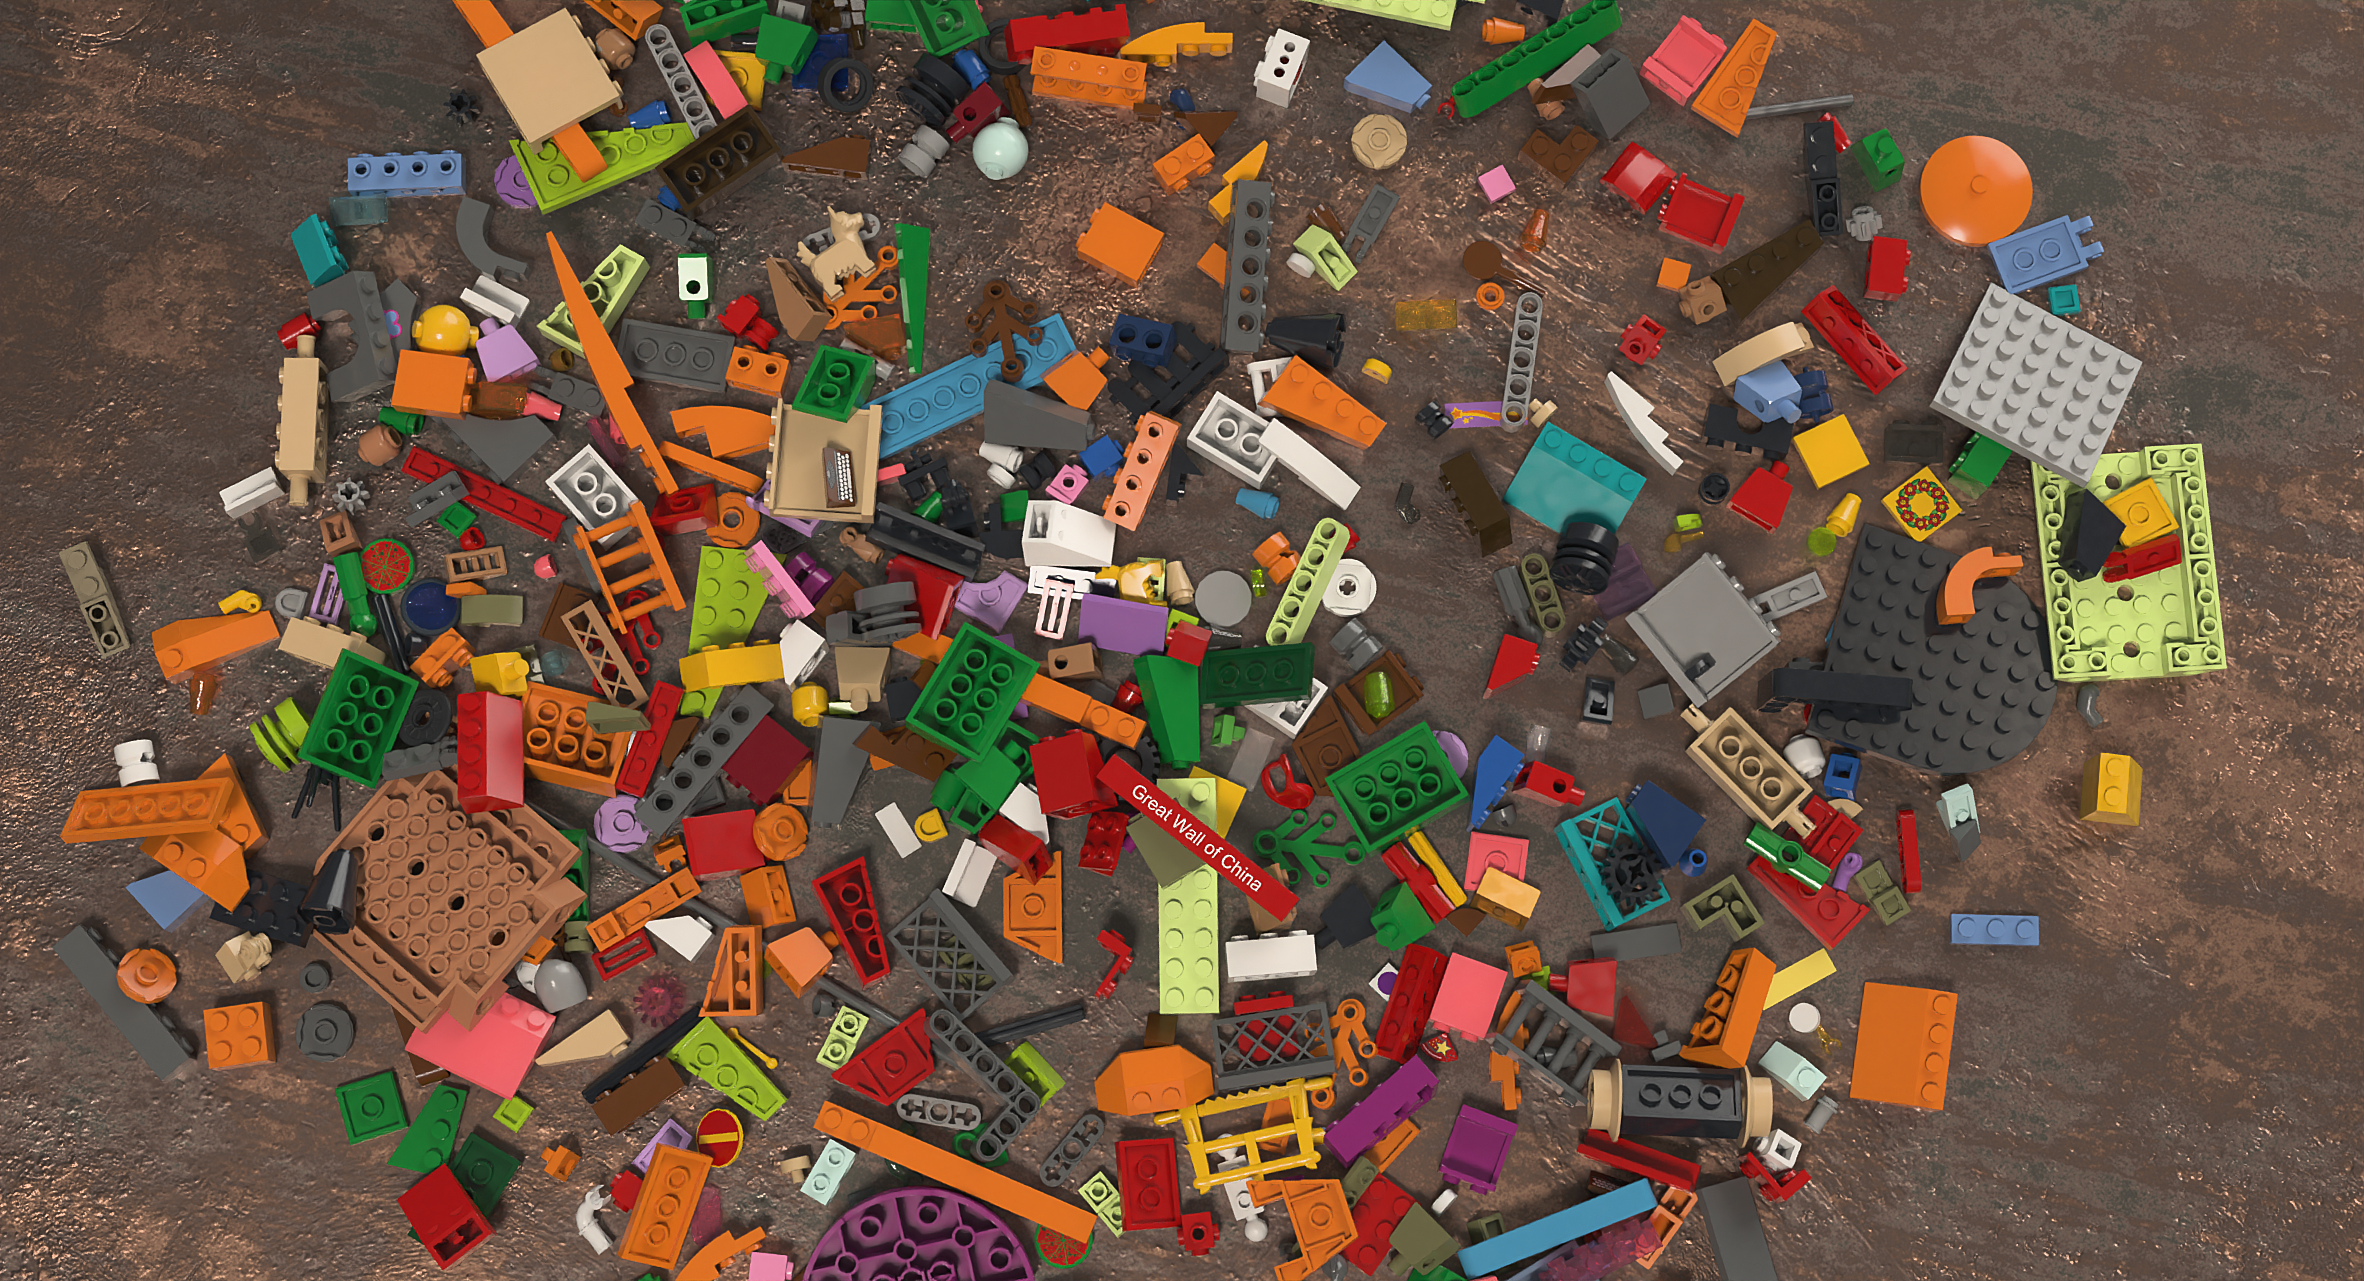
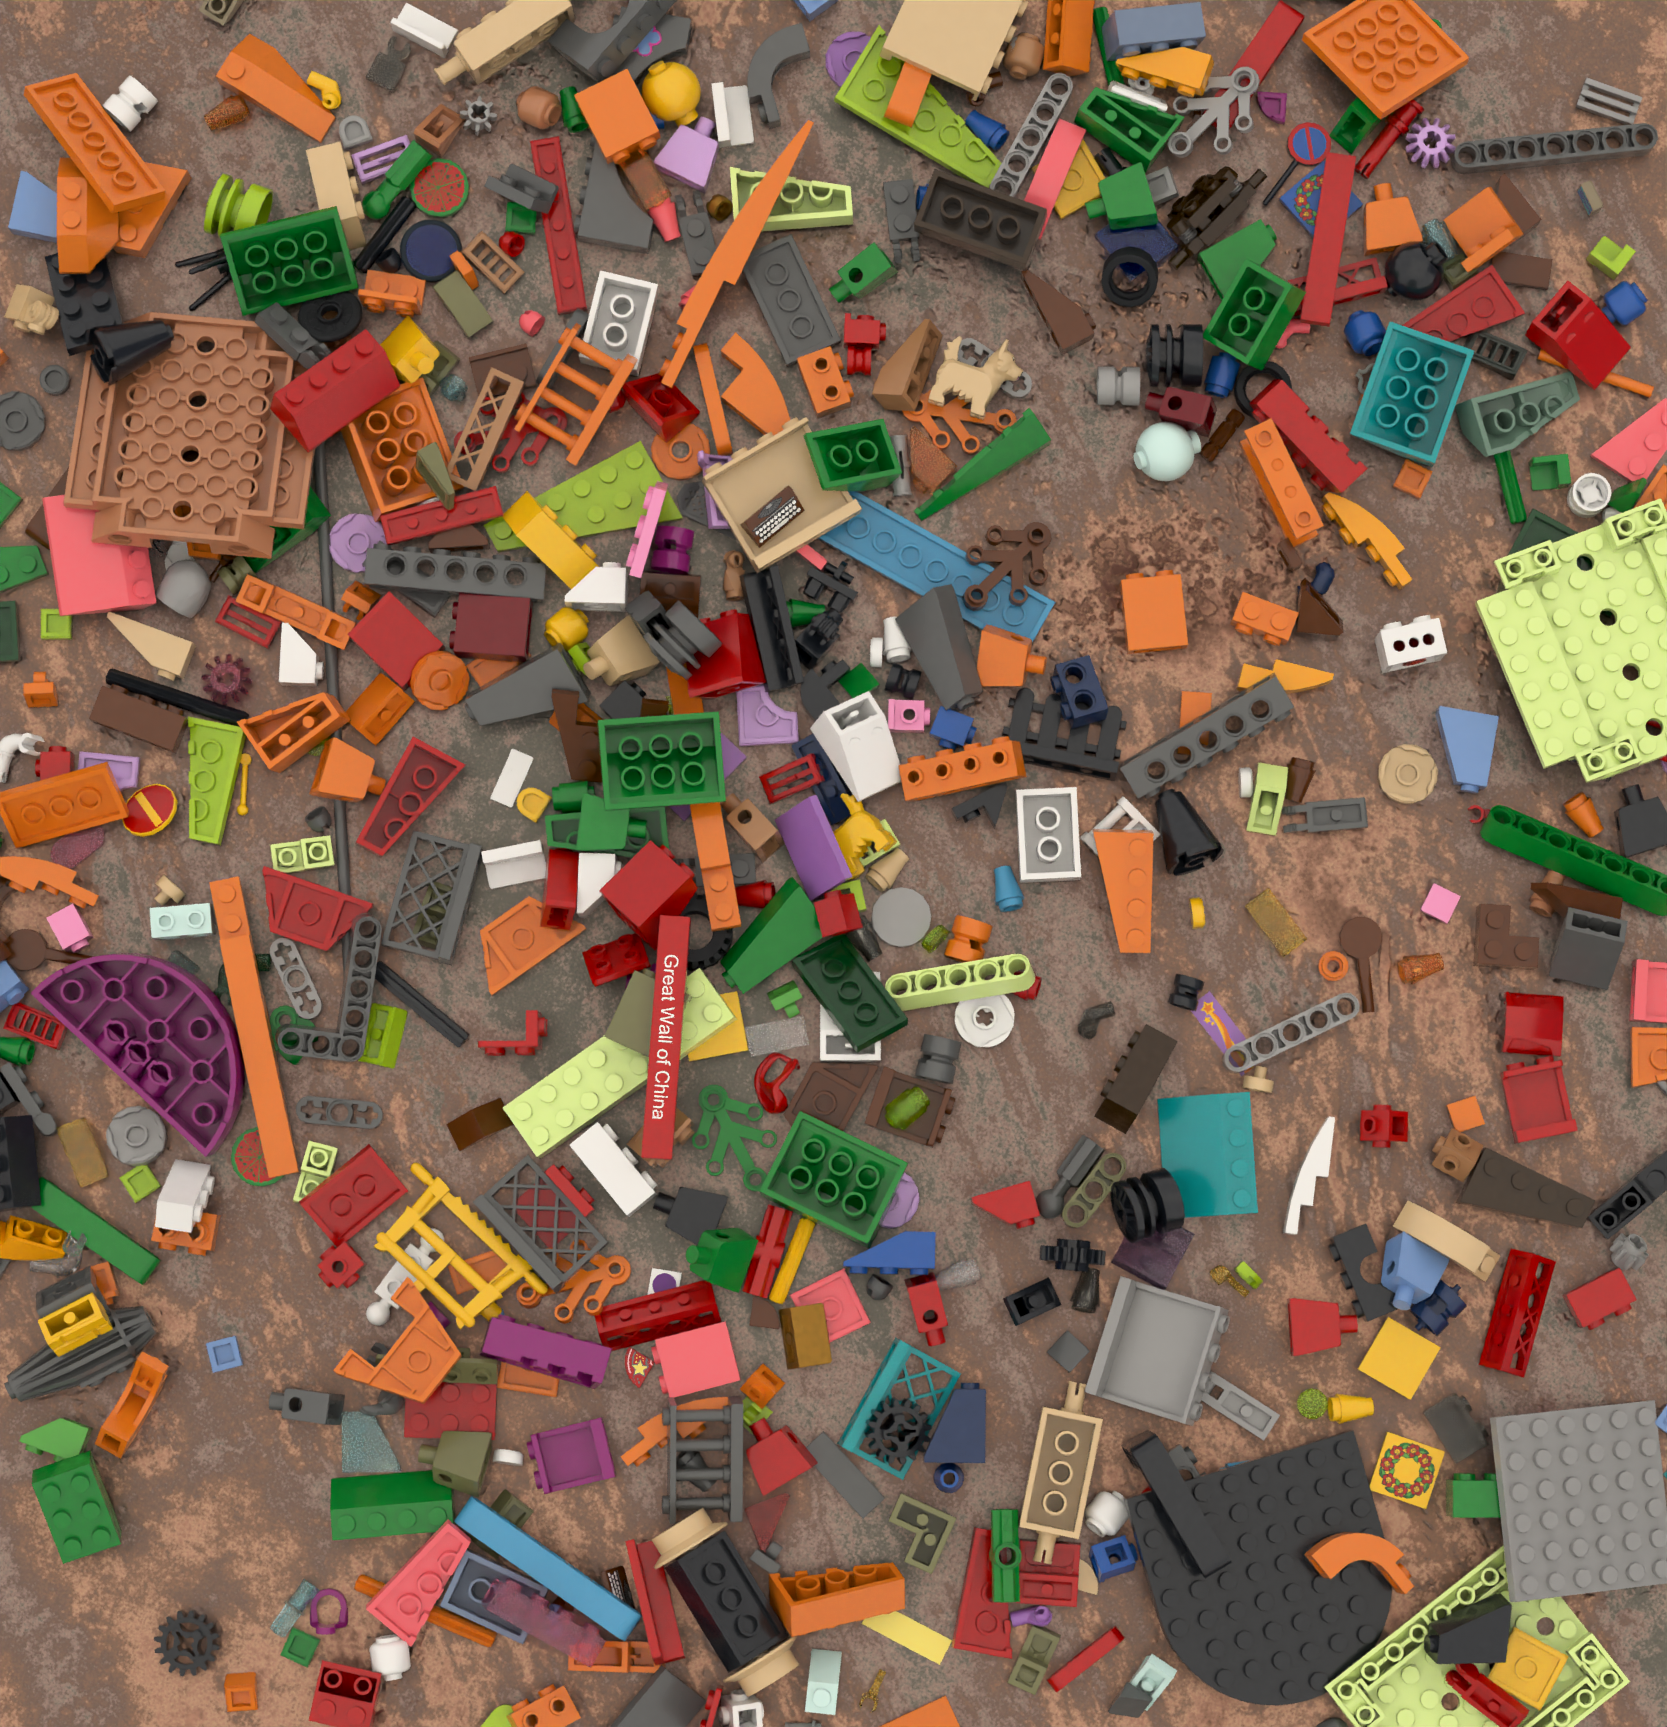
camera: 60 degrees right, 5 degrees up
clear pink tile [585,417,624,469] -> none
orange wedge [1094,1044,1214,1116] -> none
white slope [1256,418,1361,511] -> none
black tile [1684,655,1716,681] -> none
black wheel [1698,473,1730,506] -> none
white tile [1789,1003,1820,1033] -> none

